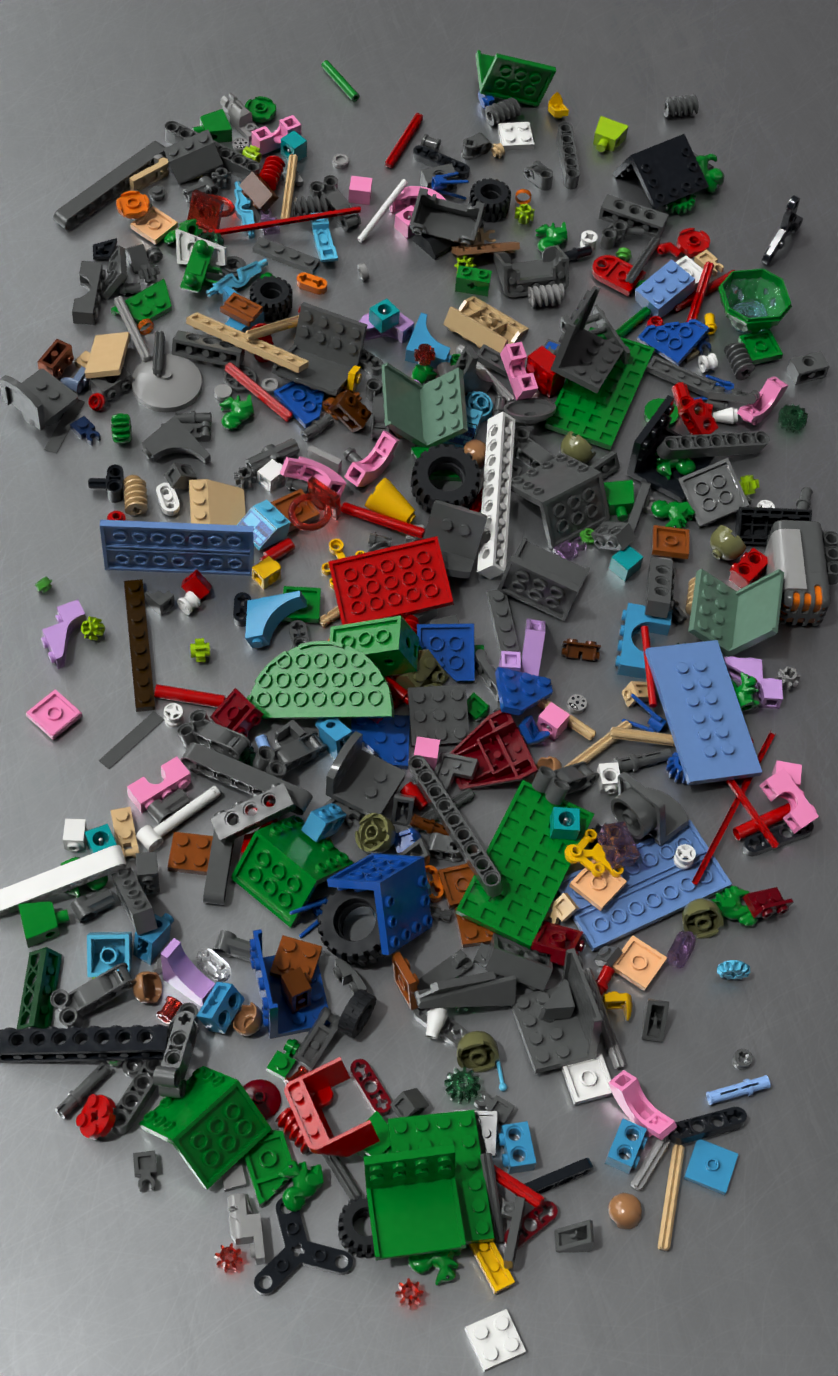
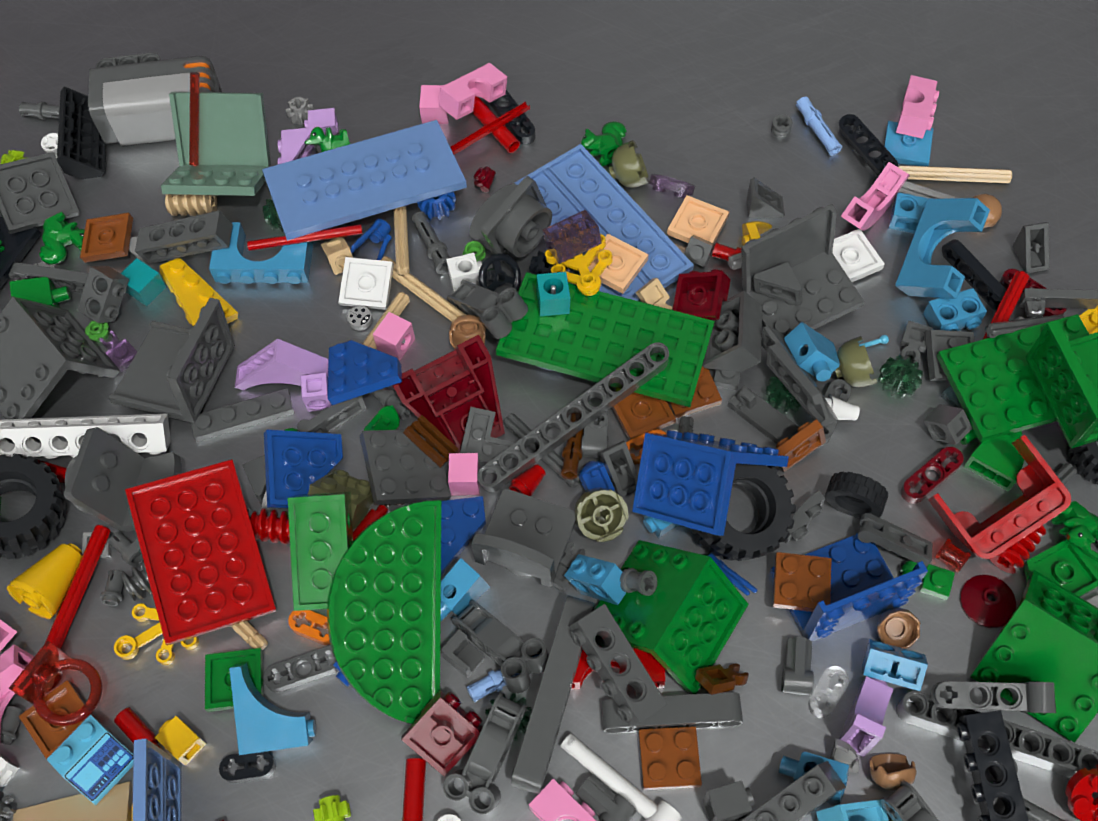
camera: 90 degrees left, 5 degrees up
clear red bush [156,996,182,1024] -> none
reddish brown brick [281,967,312,1014] -> none
dark grey slope [391,793,416,826] -> none
blue plate [519,715,550,745] -> none
reddish brown hinge [561,639,601,661] -> none
white wheel [673,844,696,869] -> none
red piece [692,731,776,885] -> none
olive cylinder [710,525,746,561] -> none
medium azure gear [717,960,750,980] -> none
red brick [729,548,768,589] -> none
dark red bracket [743,887,794,919] -> none
none -> yellow wing [160,258,238,326]
none -> clear red bar [189,72,200,166]
none -> white plate [338,257,394,310]
none -> reddish brown tile [403,415,459,468]
none -> dark red plate [474,166,496,193]
none -> black piece [478,253,521,291]
none -> dark grey bush [620,568,657,596]
none -> reddish brown plate [695,664,749,695]
none -> dark azure torso [784,322,840,382]
none -> dark azure arch [895,198,990,299]
none -> bright pink arch [896,75,939,139]

